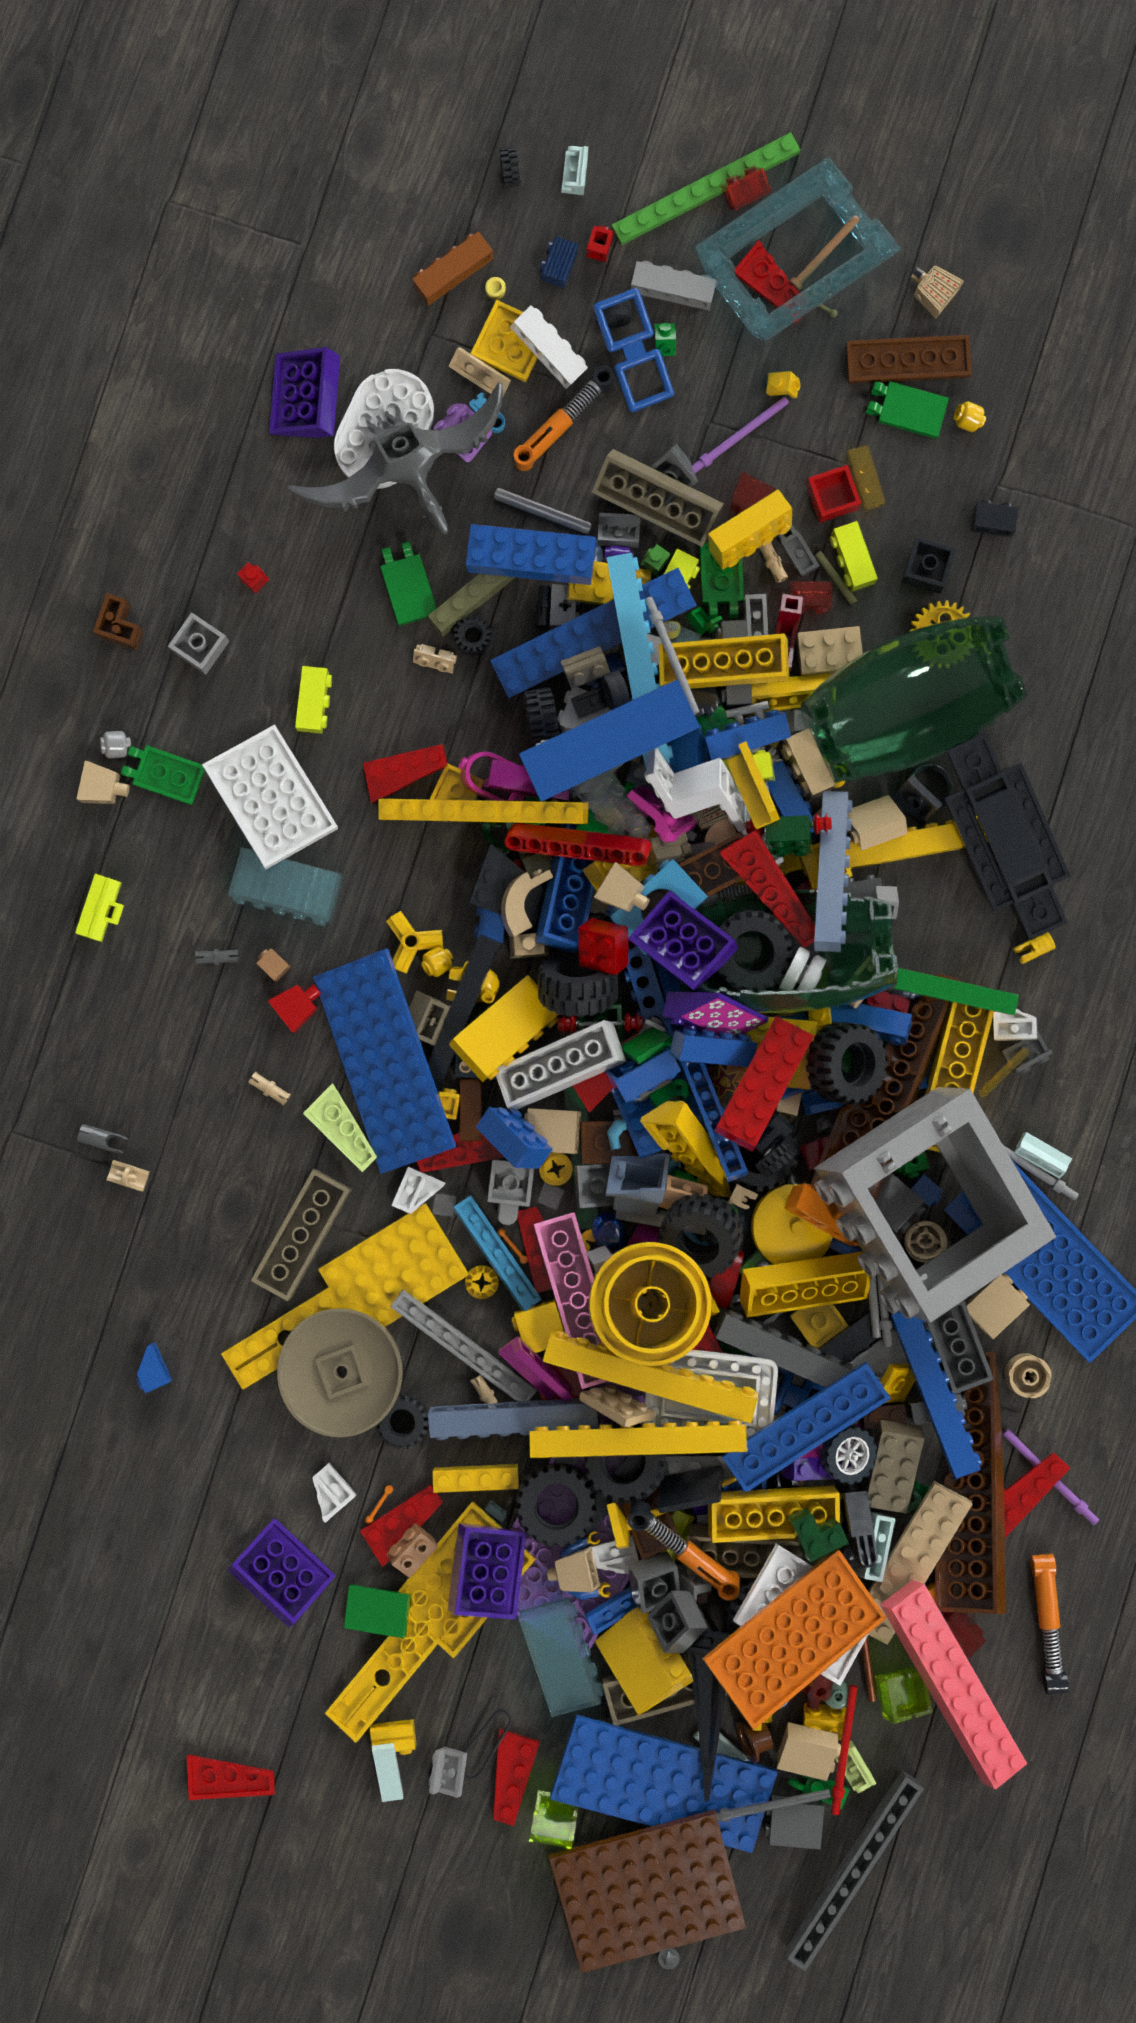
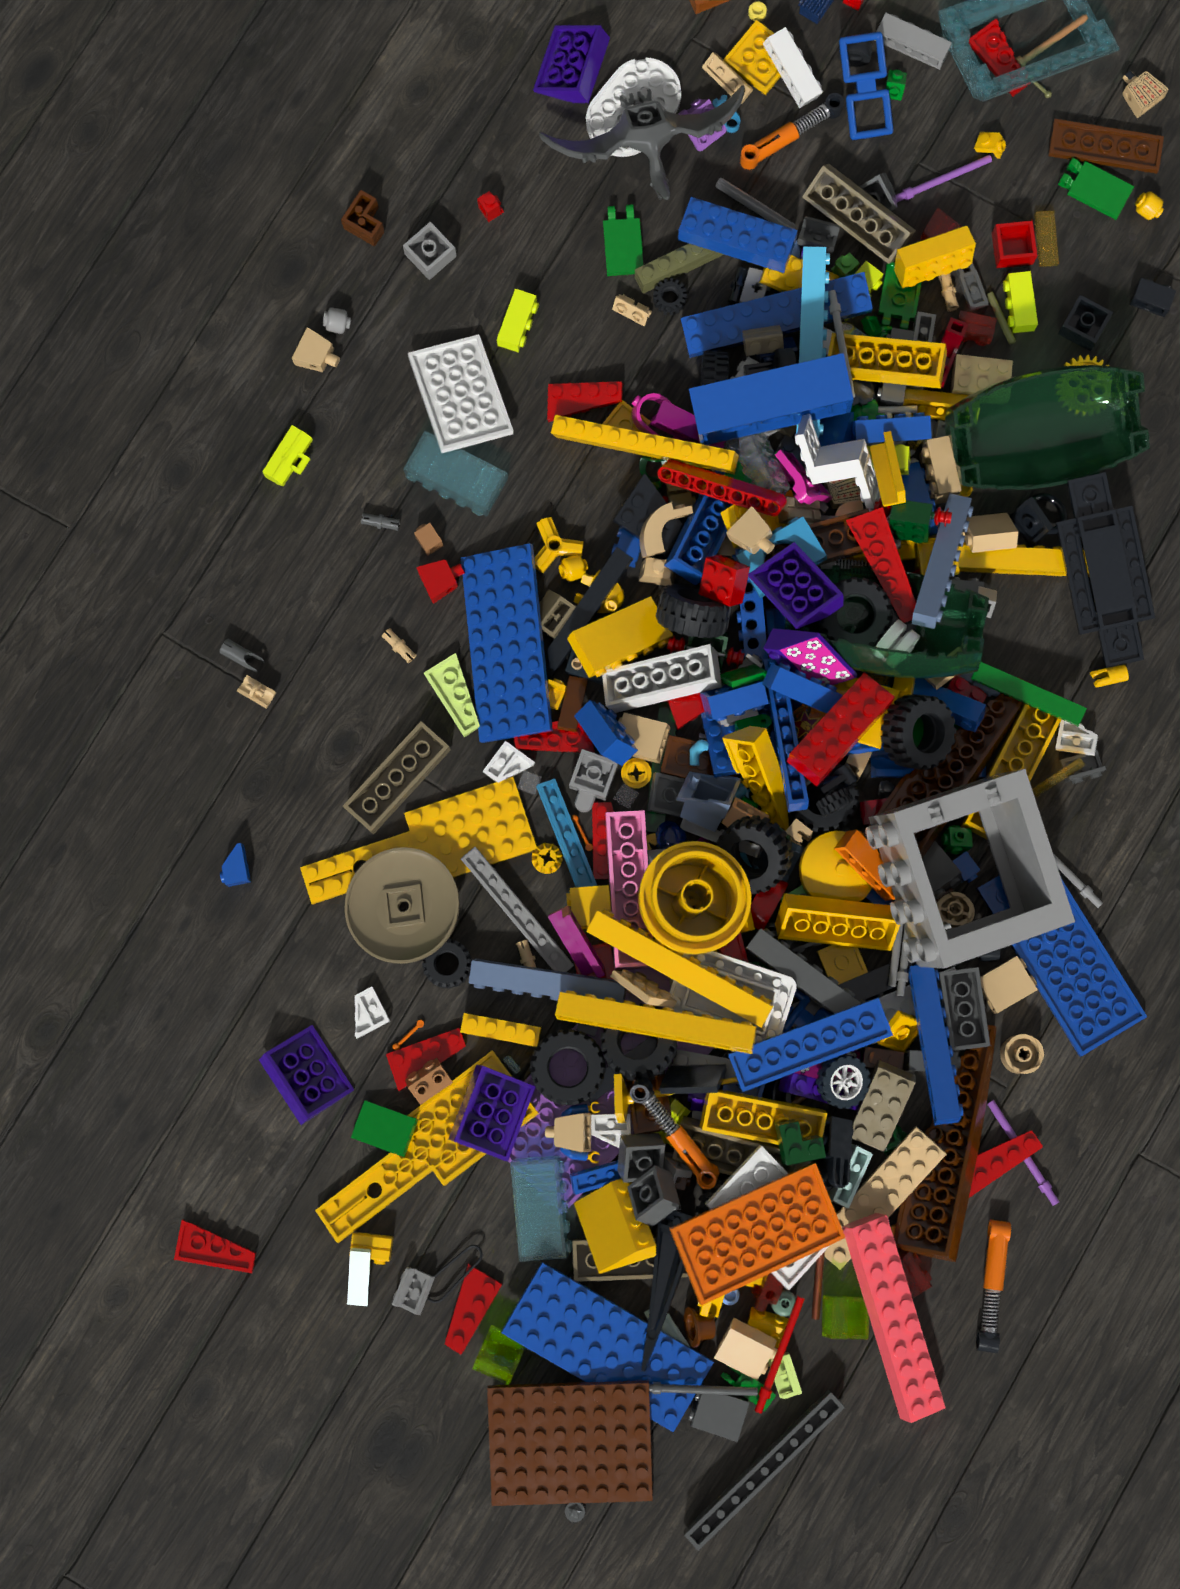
camera: 20 degrees right, 5 degrees down
green tile [121,745,205,806] -> none
light aqua piece [1014,1132,1072,1179] -> none

